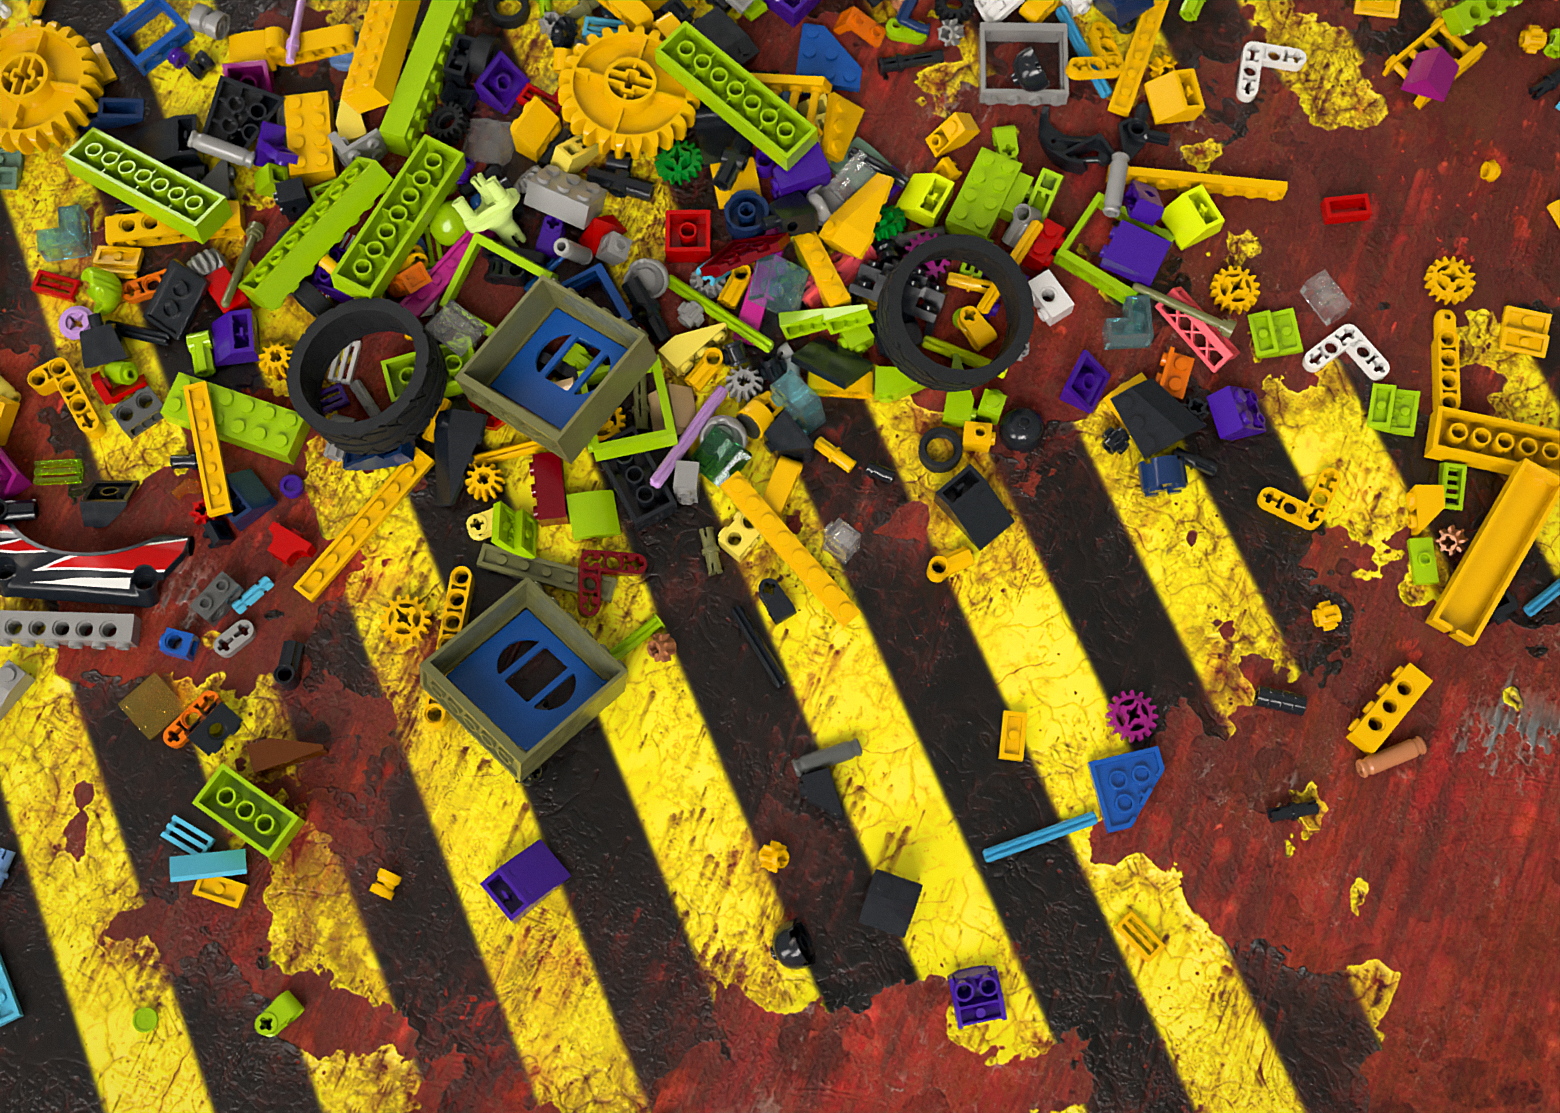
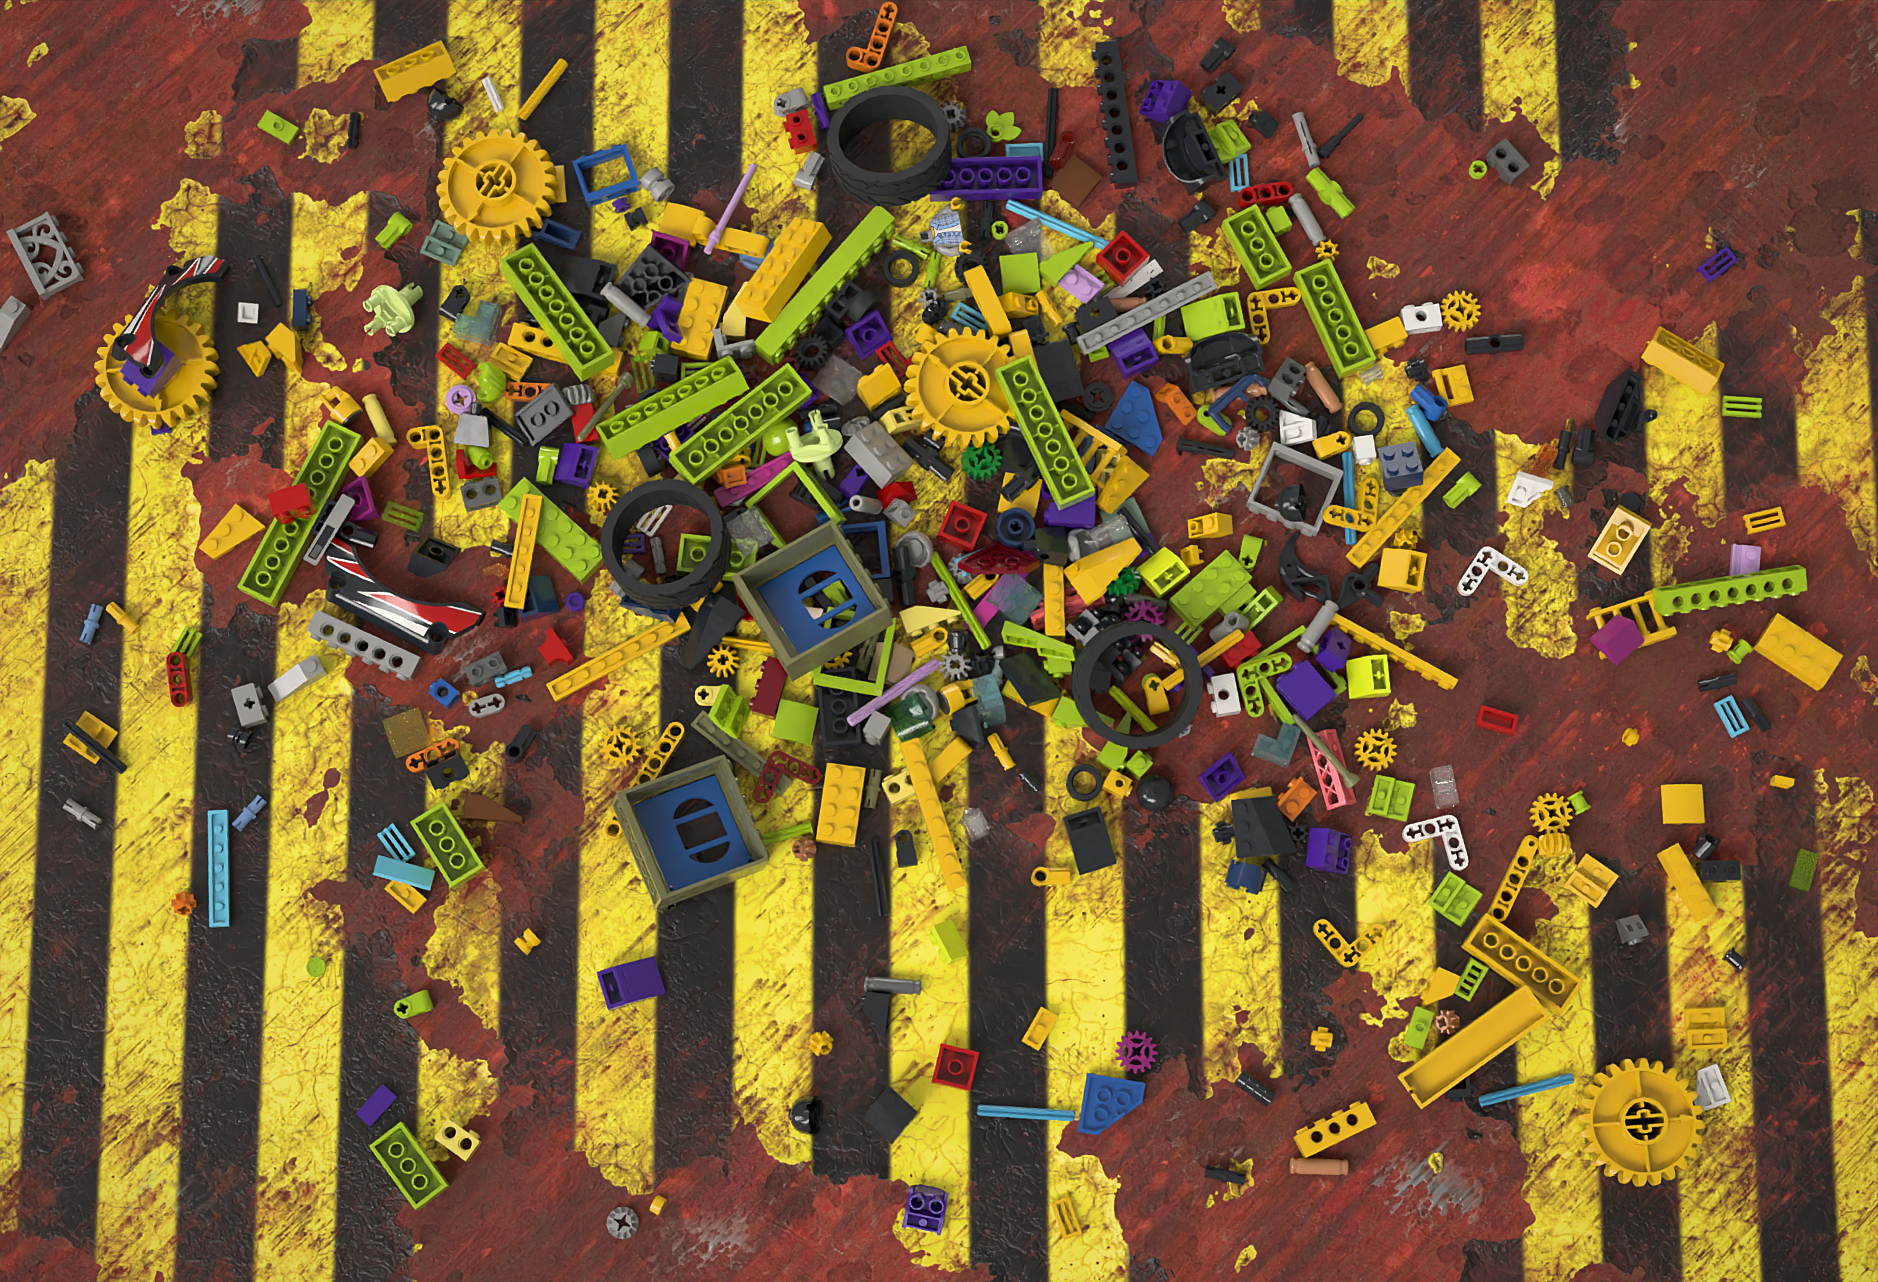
camera: 20 degrees right, 5 degrees up
none -> black piece [439,285,470,323]
none -> clear neon green tile [630,354,656,395]
none -> yellow brick [816,763,866,847]
none -> neon yellow slope [929,919,969,966]
none -> red brick [932,1043,979,1092]
none -> black gear [1082,383,1113,413]
none -> lime beam [1236,652,1292,717]
none -> yellow gear [1537,833,1571,857]
none -> lime bush [1567,790,1591,815]

